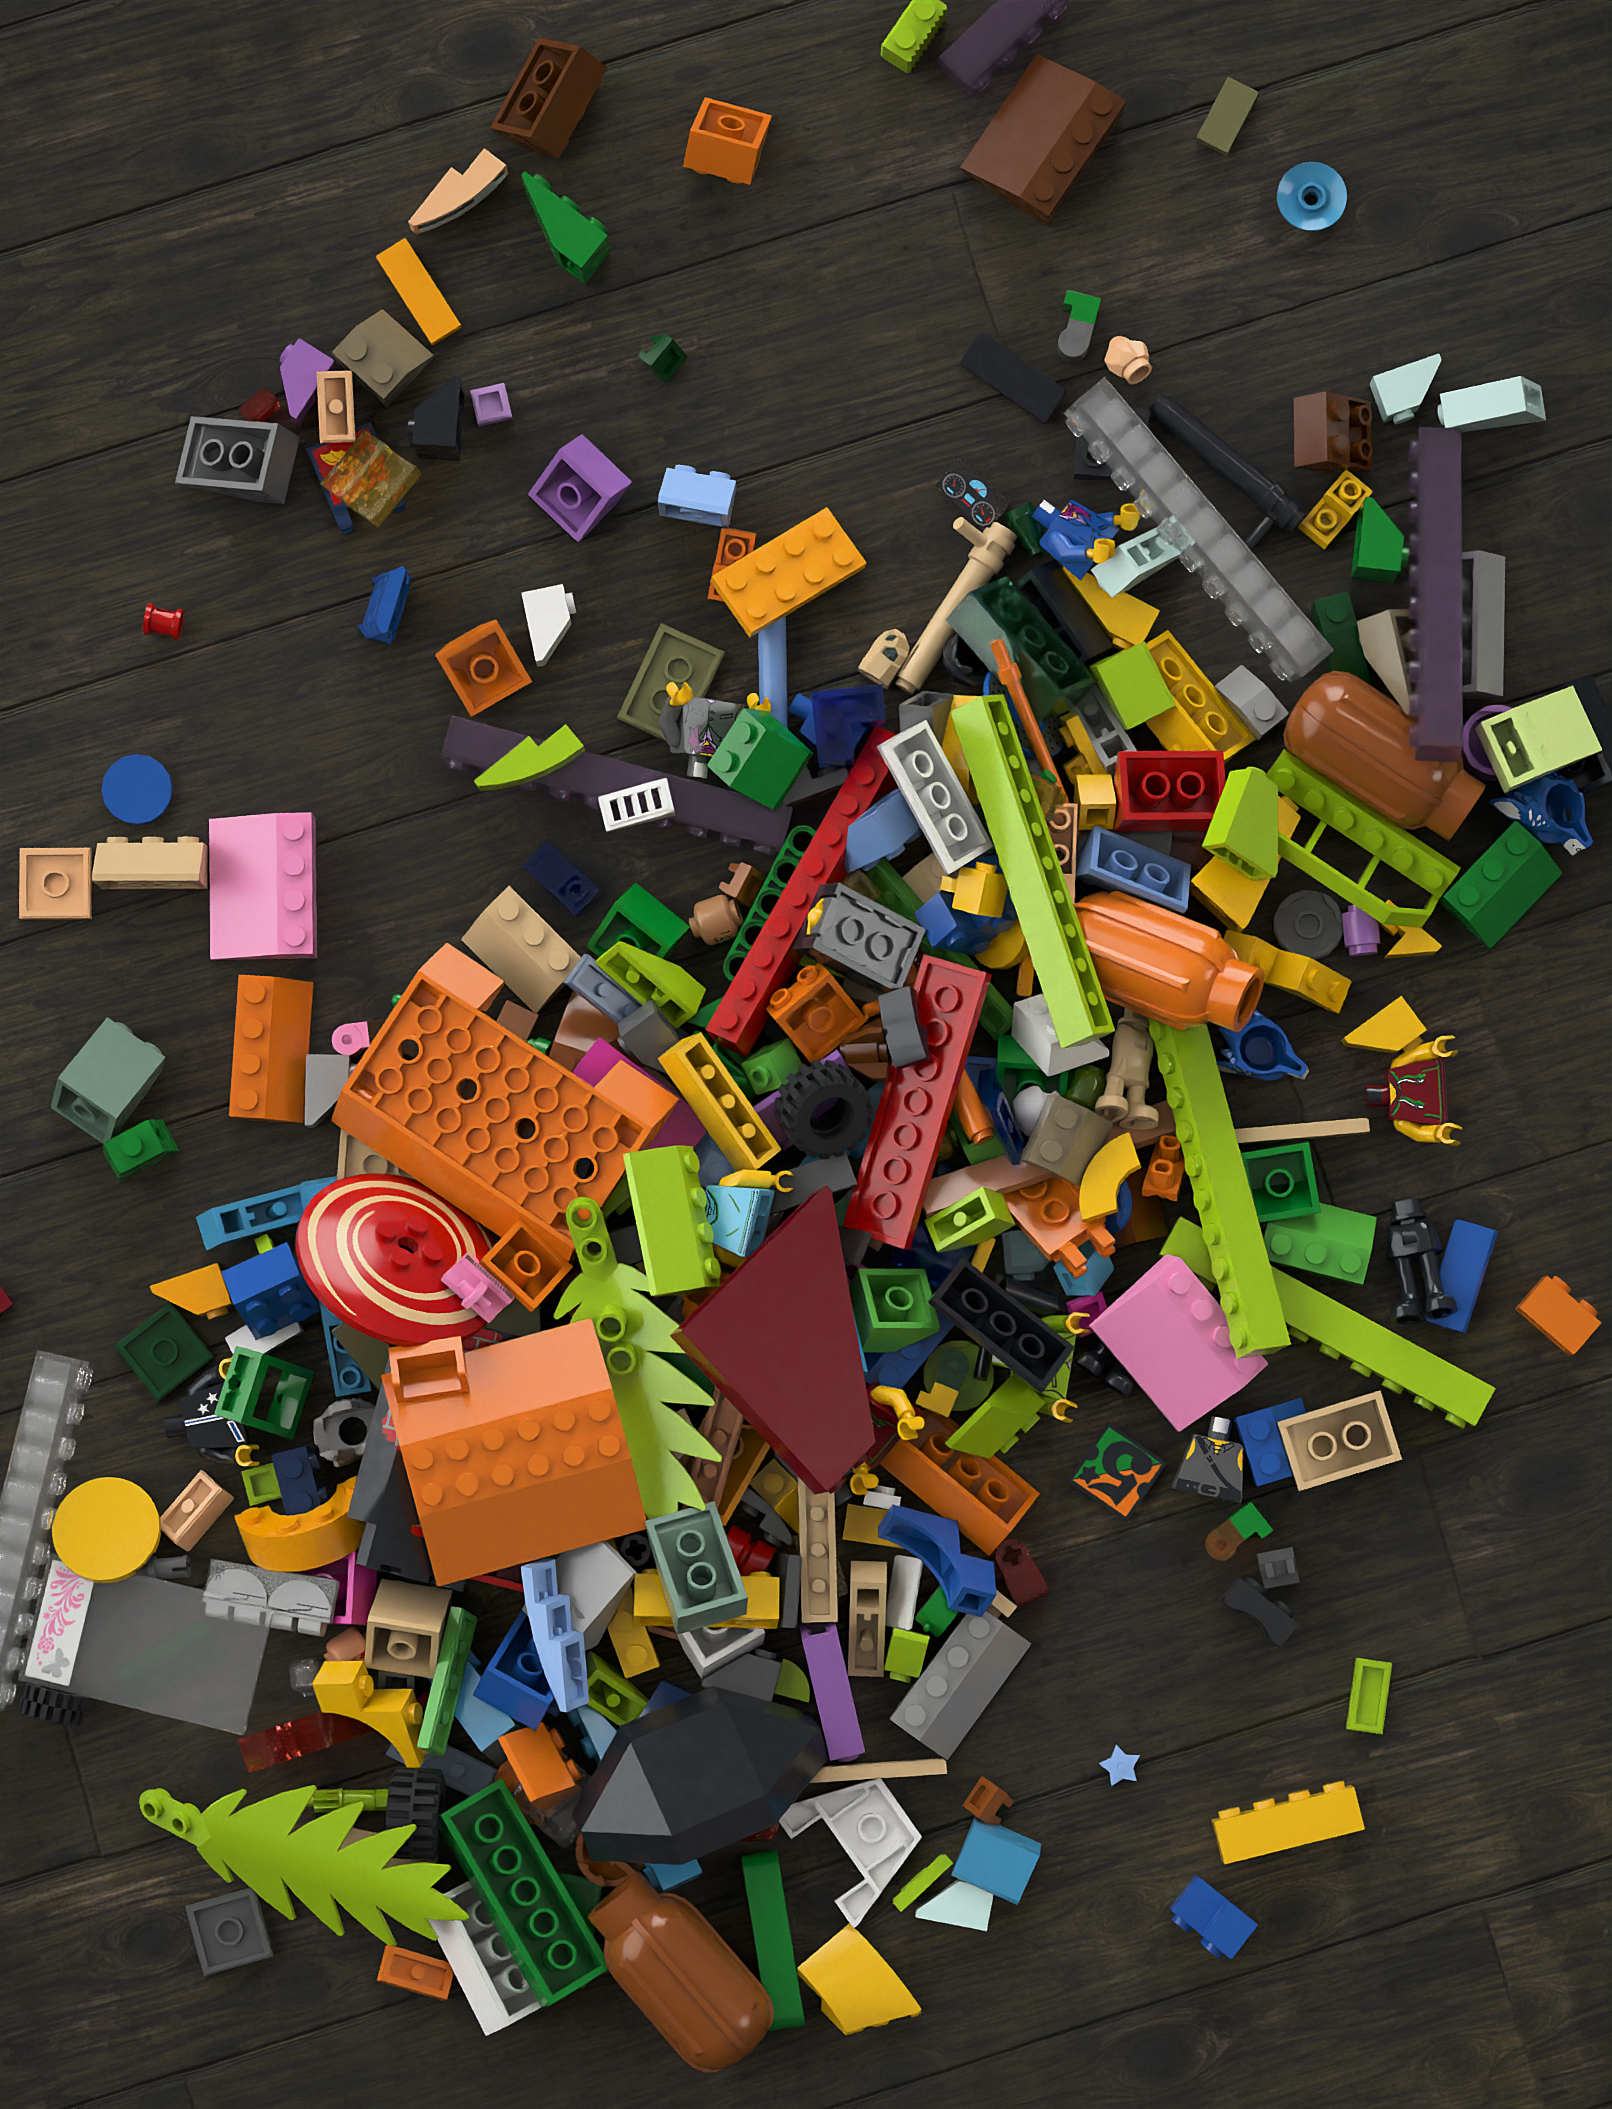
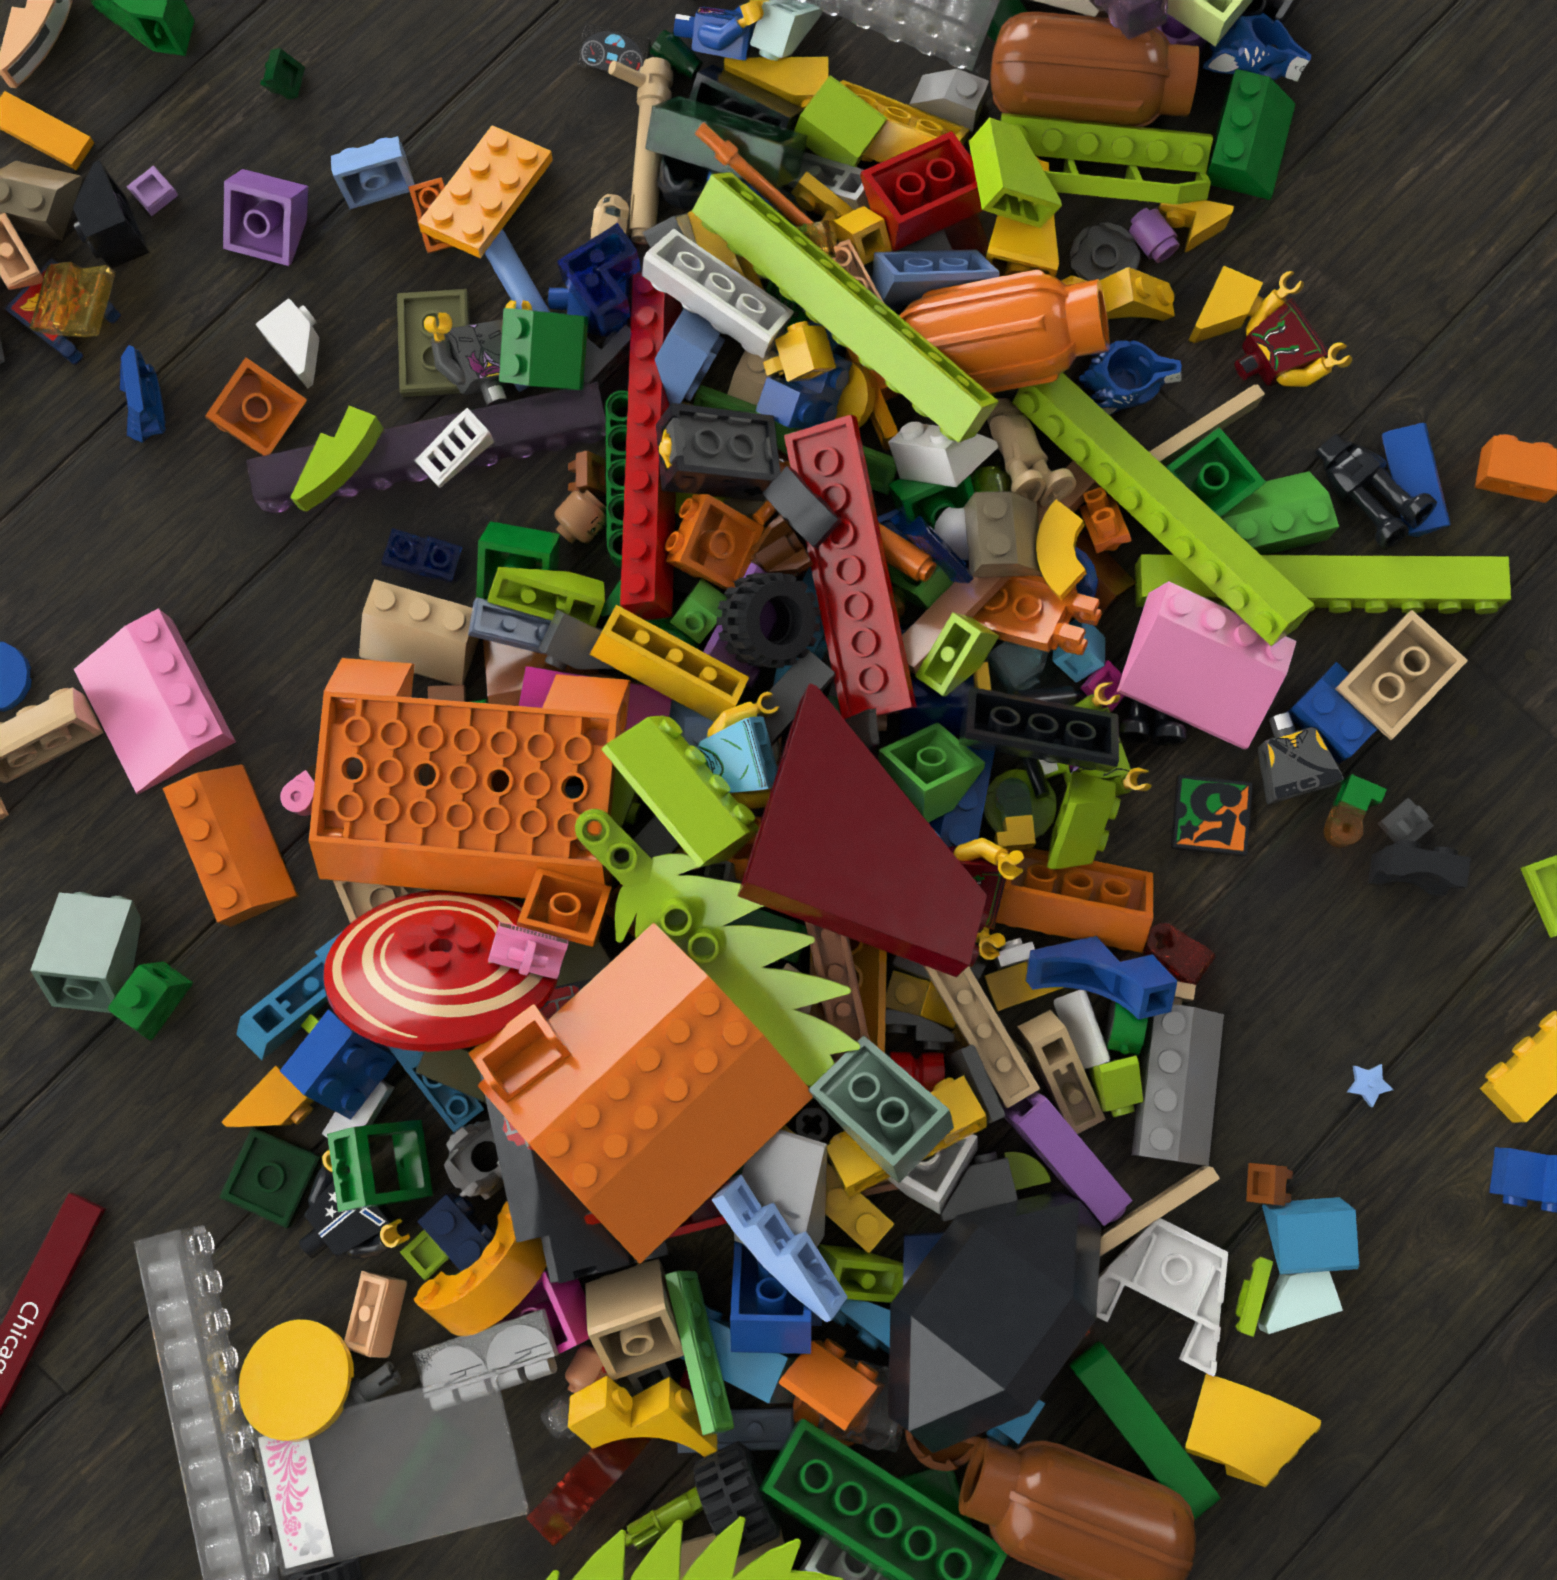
camera: 25 degrees left, 5 degrees down
light grey slope [304,1054,357,1128] -> none

